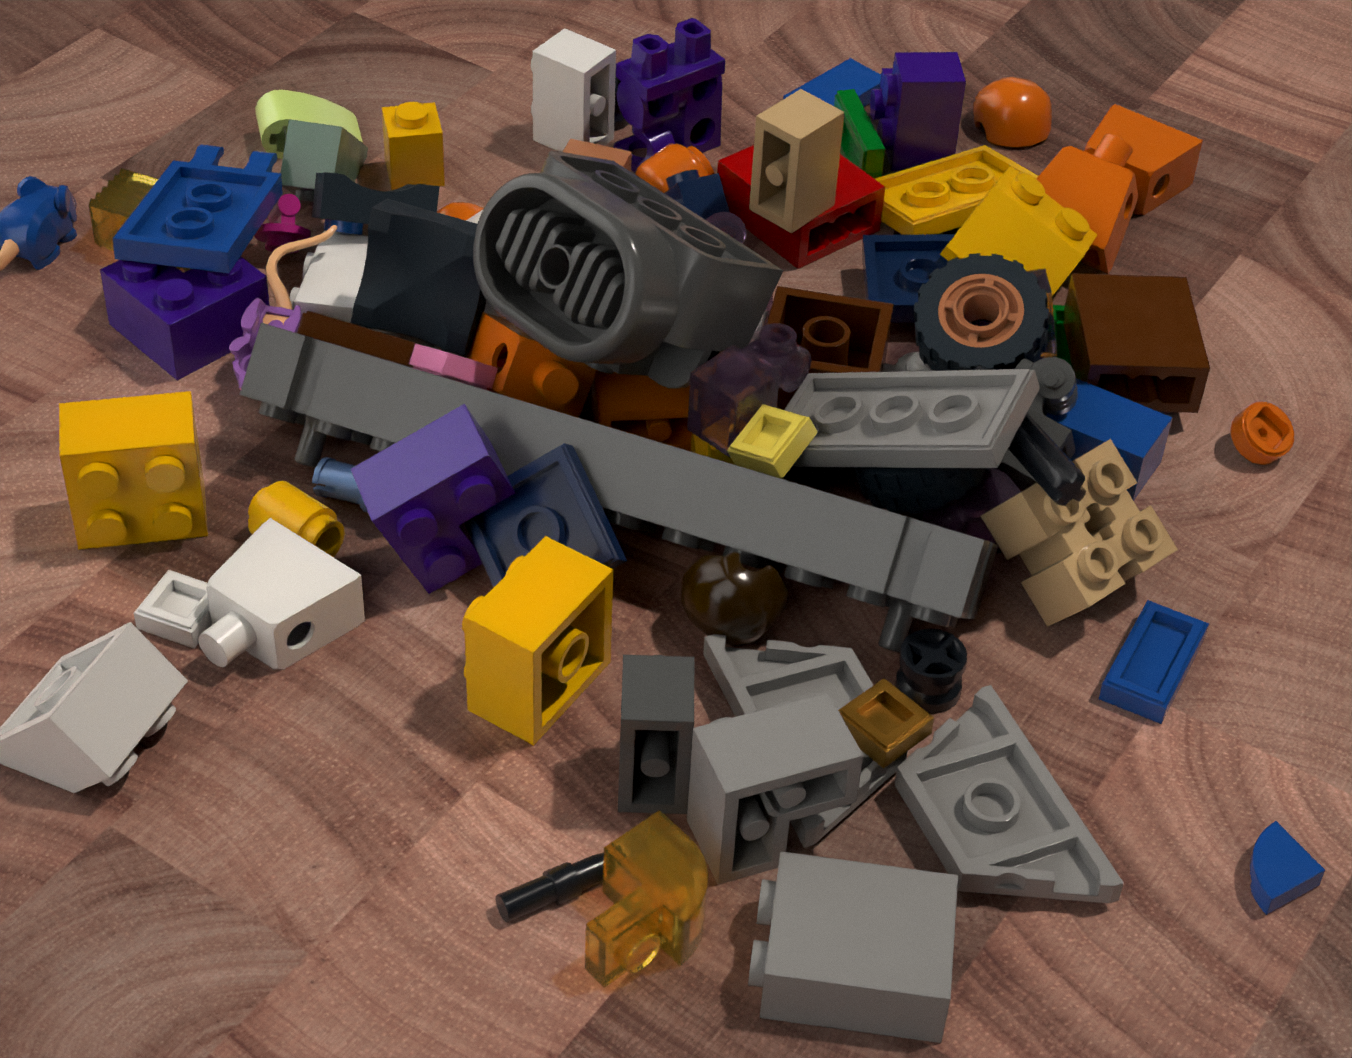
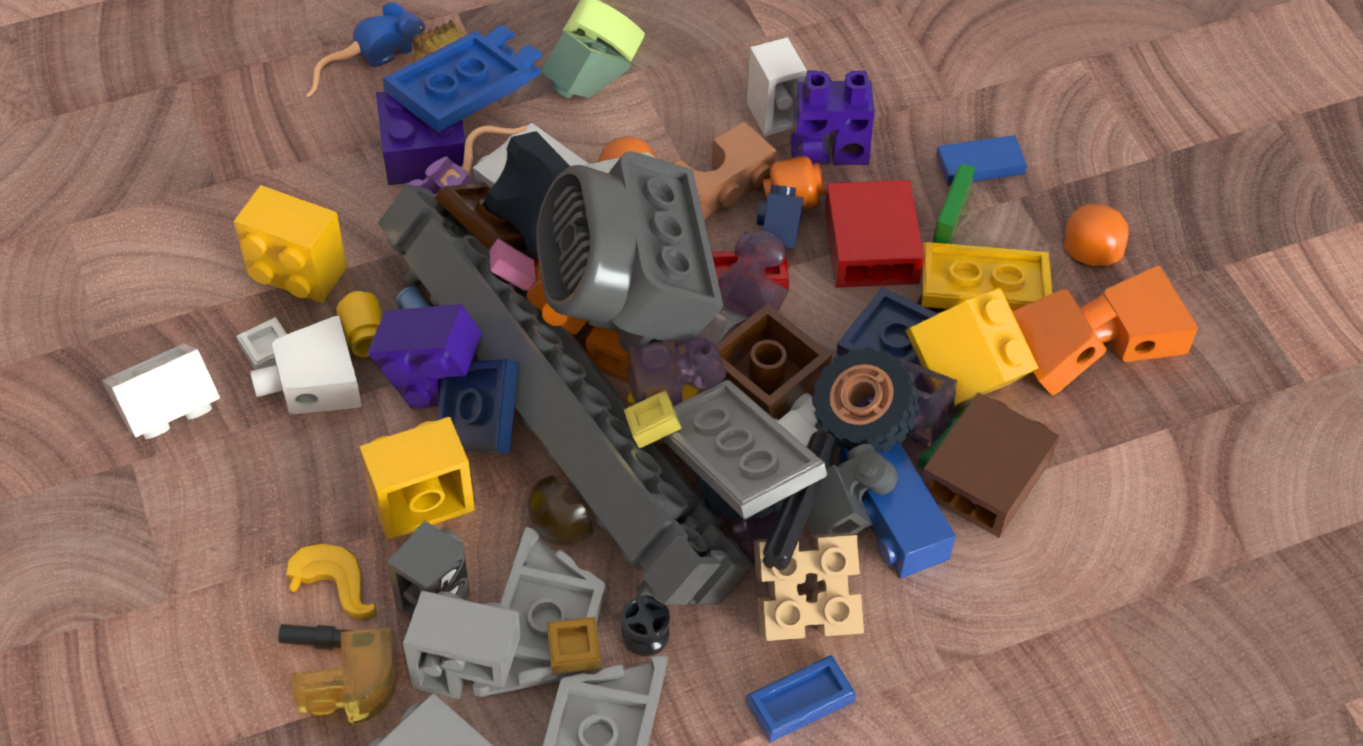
camera: 35 degrees right, 10 degrees up
dark pink plate [254,194,311,254] -> none
black brick [312,172,440,235] -> none
yellow brick [382,102,445,190] -> none
tan brick [749,89,844,233] -> none
dark purple brick [870,52,966,171] -> none
orange tile [1231,402,1294,465] -> none
none -> yellow piece [286,543,376,620]

